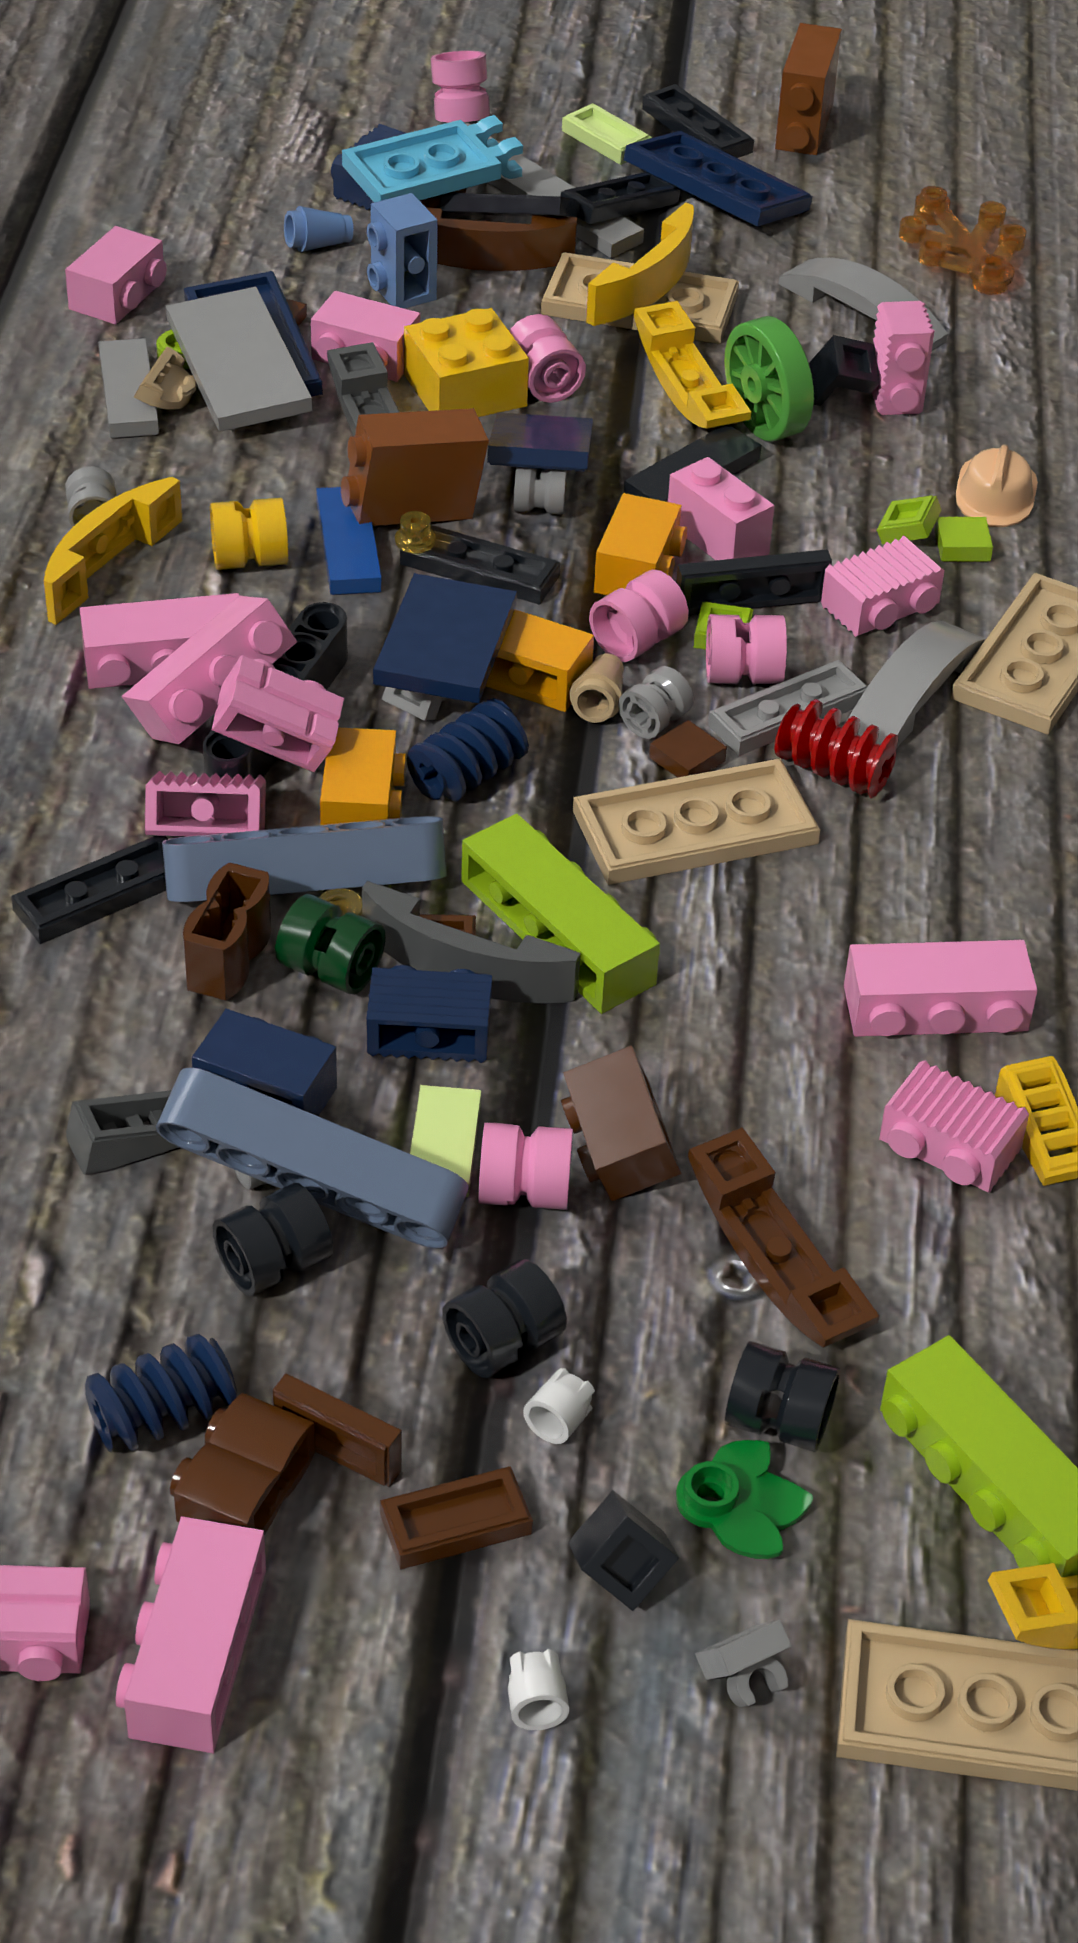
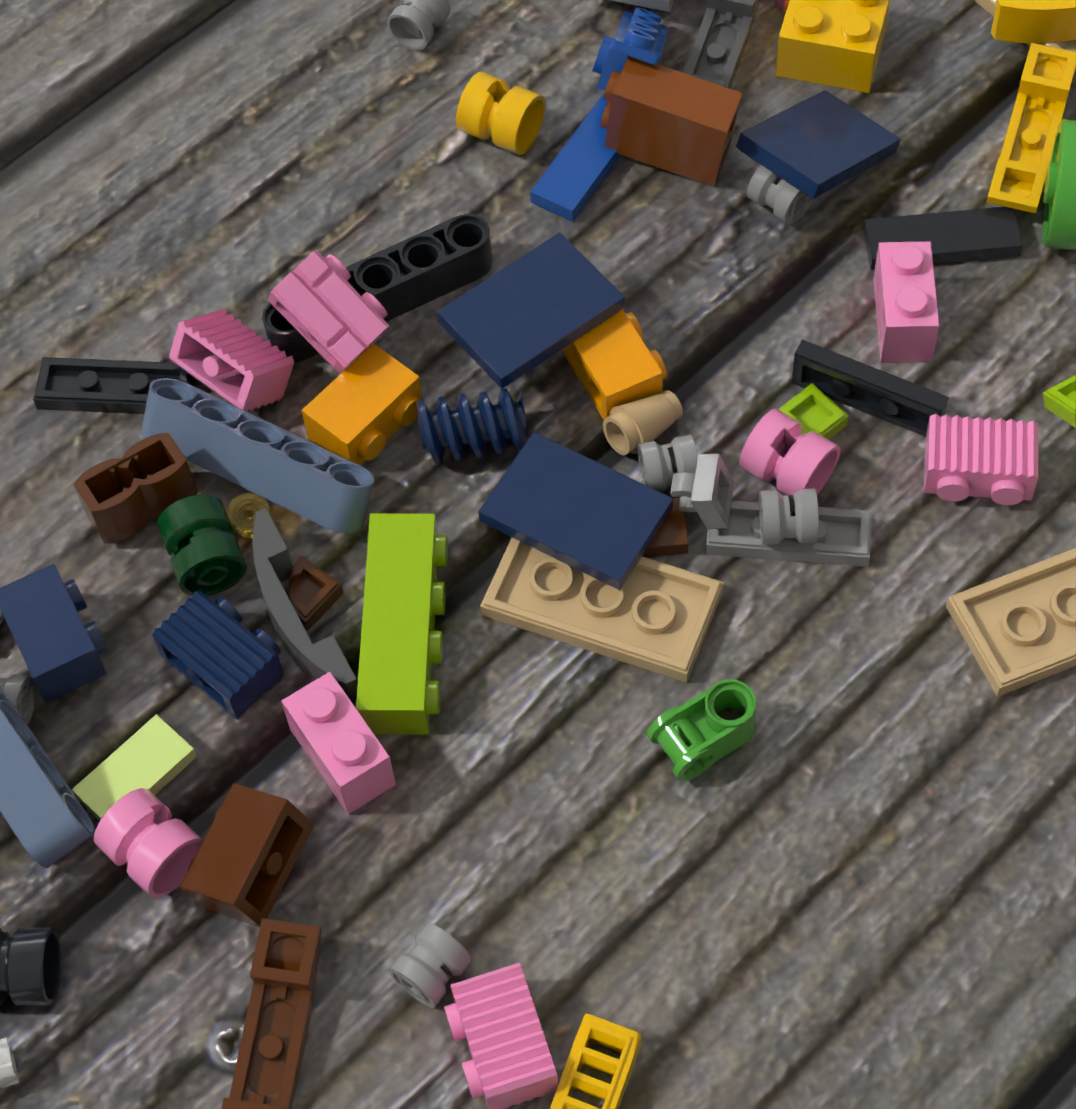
camera: 45 degrees right, 15 degrees up
yellow slope [44,477,182,625] -> none
bright pink brick [79,593,239,689] -> none
bright pink brick [121,596,297,744] -> none
clear yellow piece [395,511,436,553] -> none
black tile [400,522,560,605] -> none
bright pink wheel [509,314,586,403] -> none
bright pink wheel [589,569,689,662] -> none
light orange brick [594,493,687,595] -> none
red piece [774,699,898,799] -> none
bright pink brick [844,940,1037,1037] -> none
light grey slope [847,620,986,748] -> none
none -> bright pink brick [281,672,396,815]
none -> light grey wheel [388,923,472,1008]
none -> dark blue tile [478,432,673,590]
none -> blue bracket [592,8,668,91]
none -> bright green piece [646,679,756,782]
none -> light grey tile [670,454,734,529]
none -> light grey wheel [759,488,819,545]

